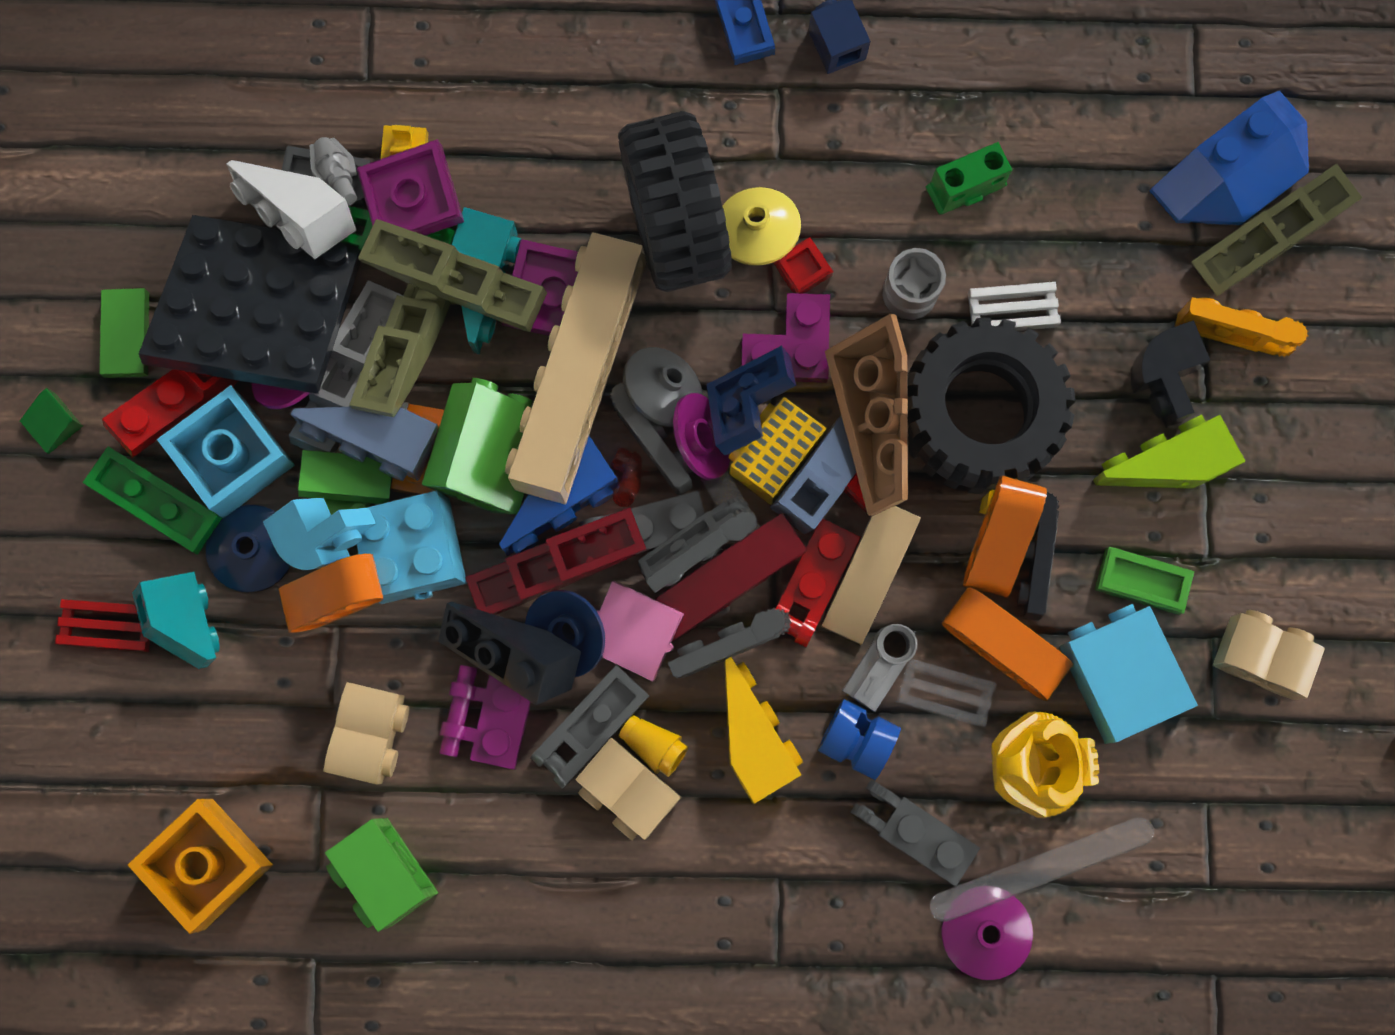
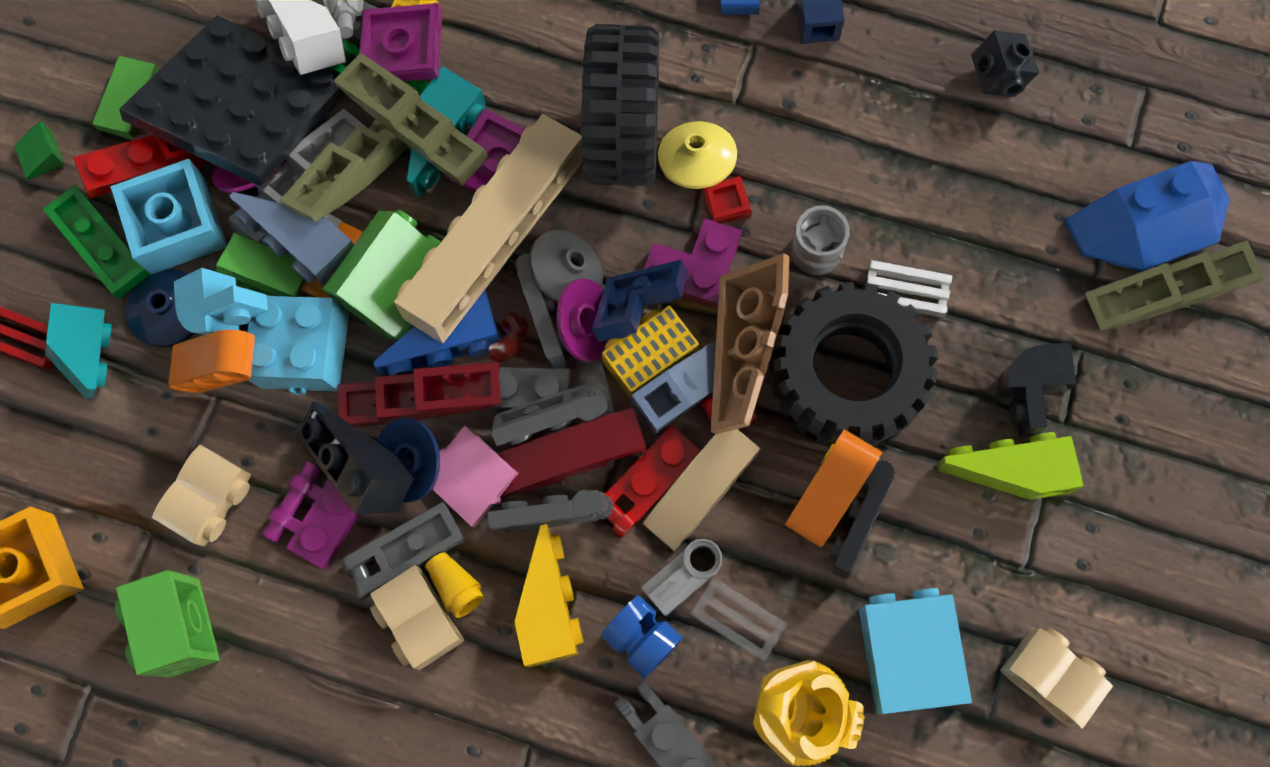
camera: 25 degrees right, 5 degrees down
green piece [925,142,1012,215] -> none
orange beam [942,587,1073,701] -> none
bright green tile [1095,546,1195,615] -> none
light orange hinge [1175,297,1309,357] -> none
none -> black brick [971,30,1039,97]

